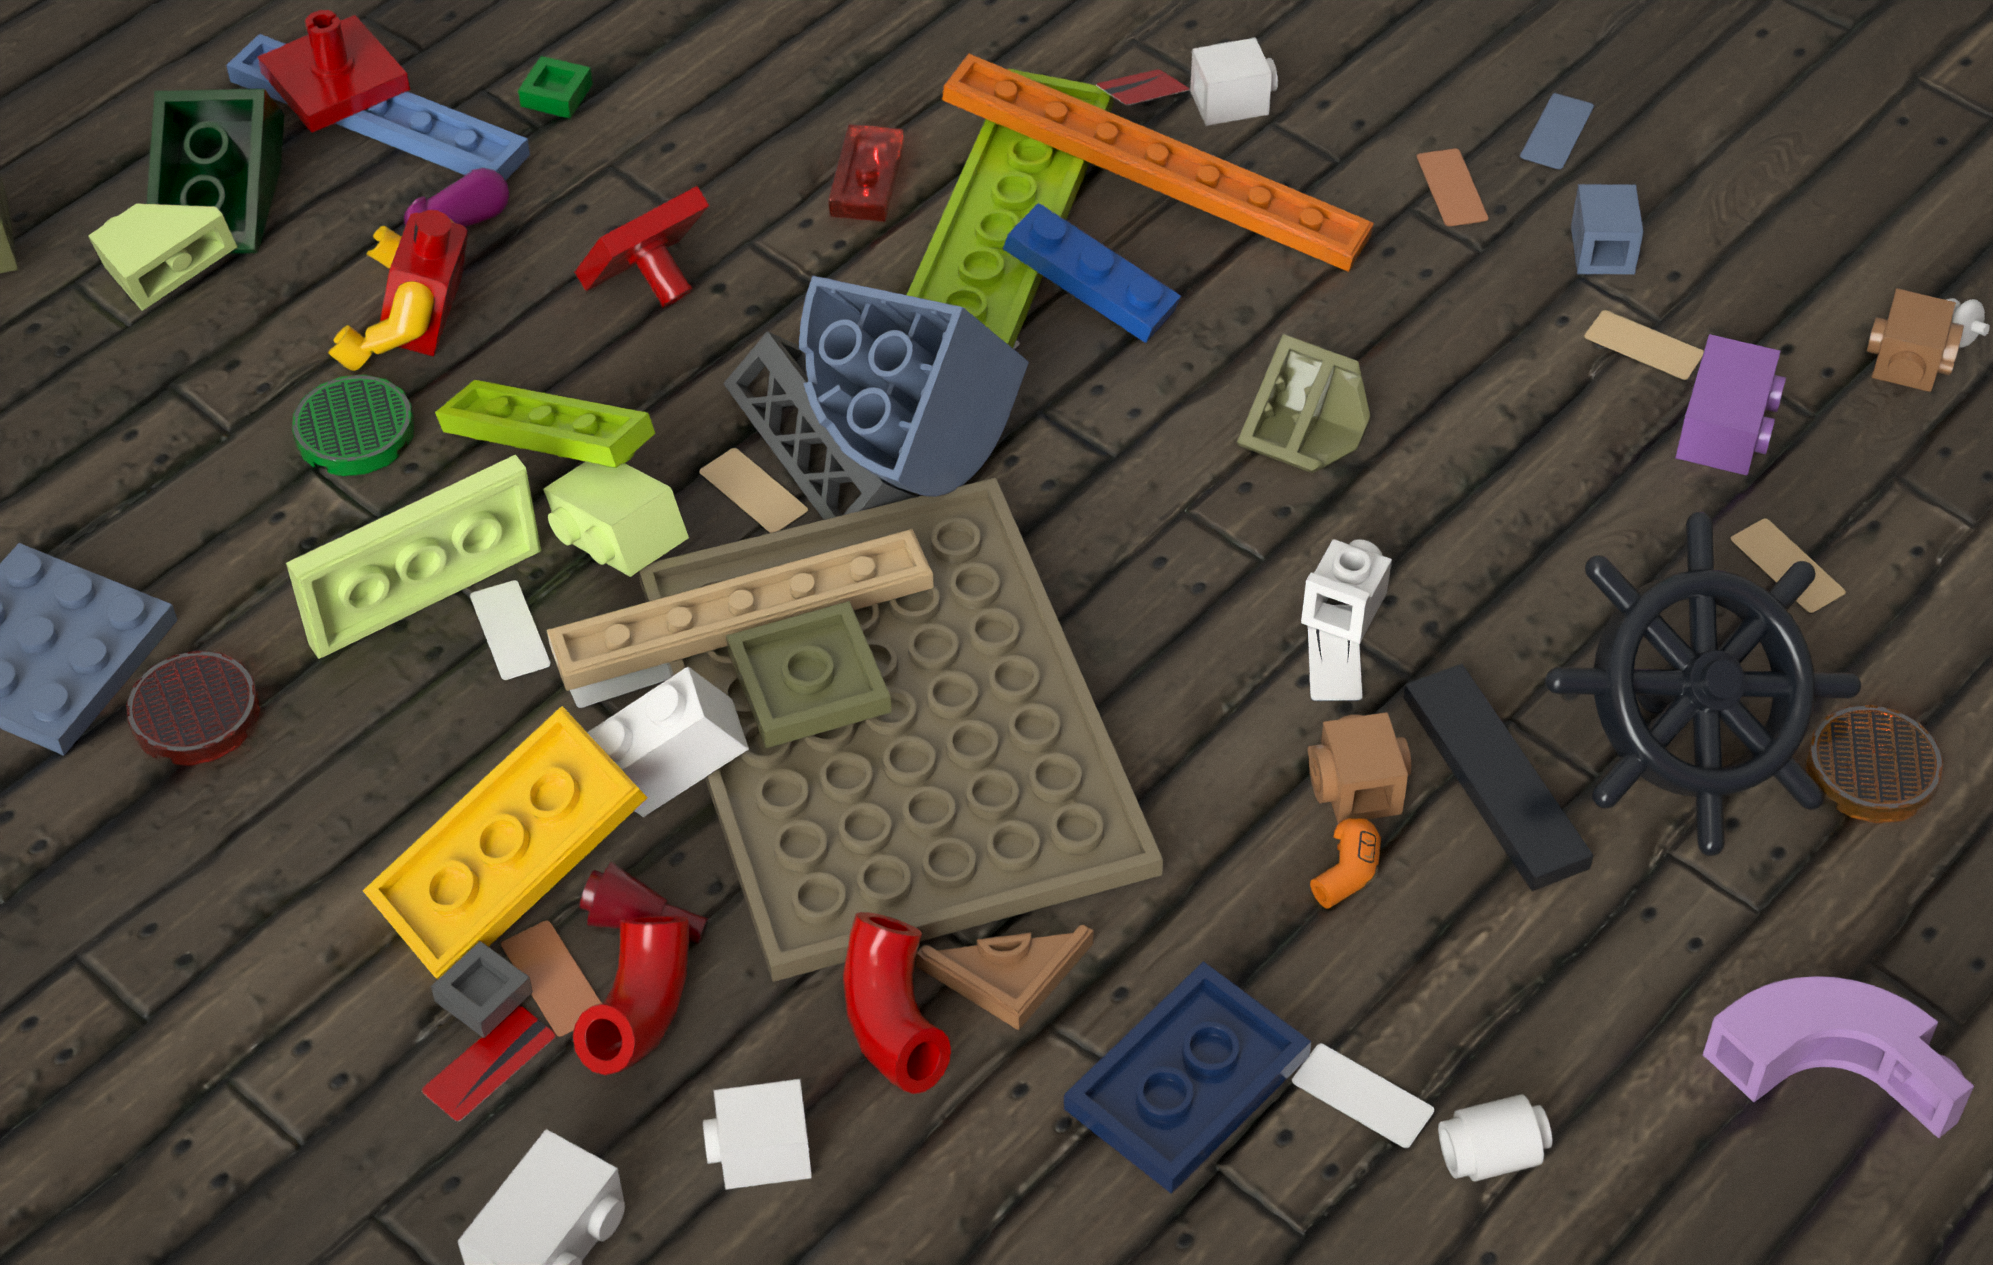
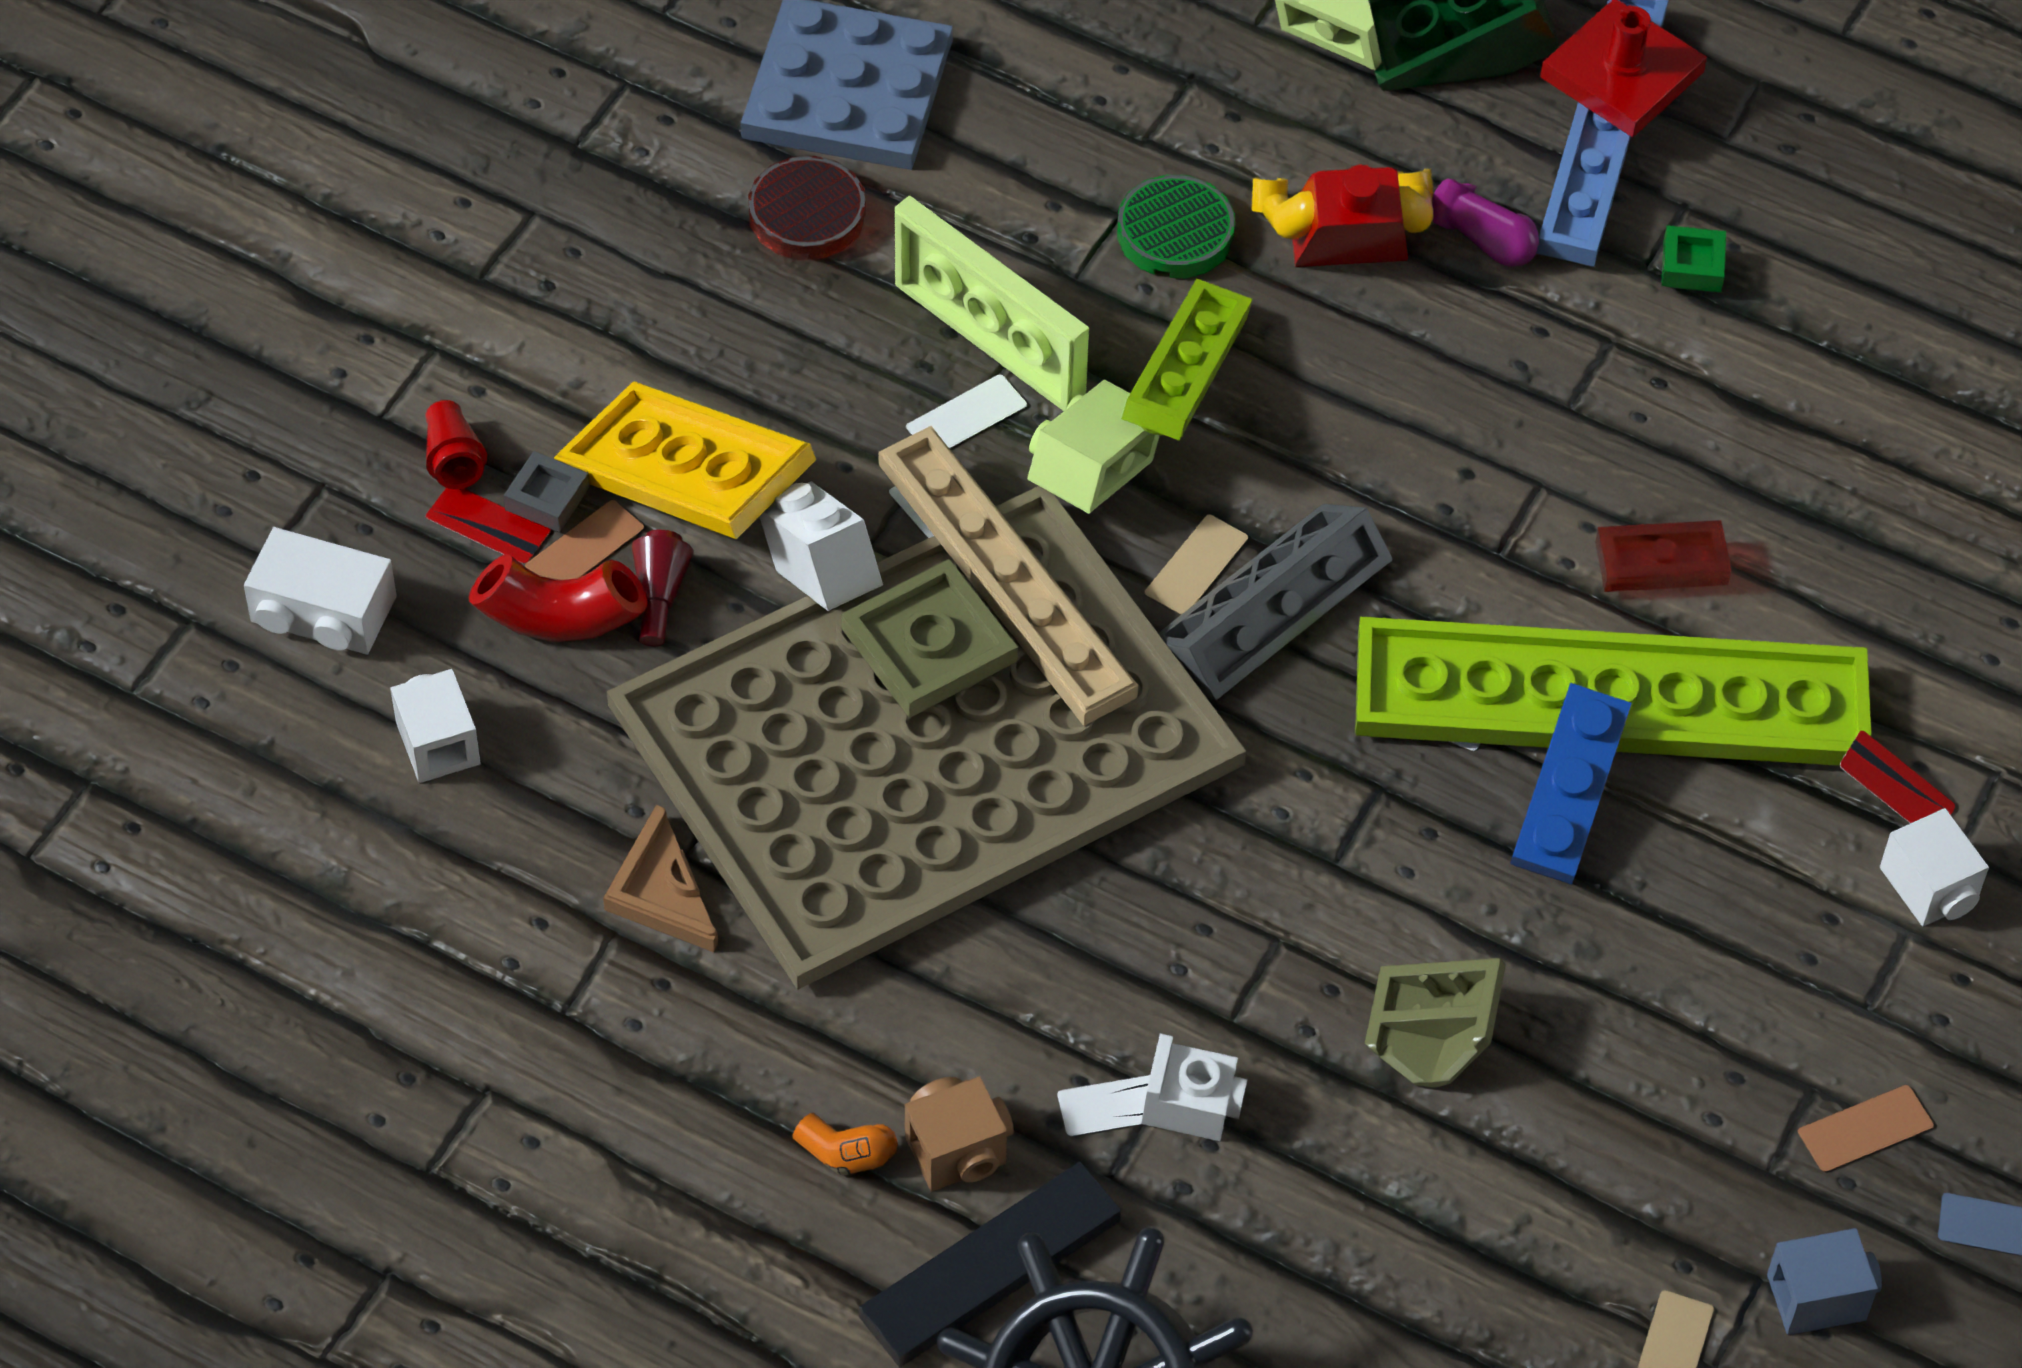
camera: 75 degrees right, 5 degrees up
red tile [574,186,709,308] -> none
sand blue brick [799,276,1029,497] -> none
red cylinder [843,912,951,1094] -> none
orange tile [942,54,1374,272] -> none
dark blue plate [1064,961,1311,1194] -> none
white sticker [1292,1044,1434,1148] -> none
white brick [1439,1094,1552,1181] -> none
none -> red cone [425,400,487,489]

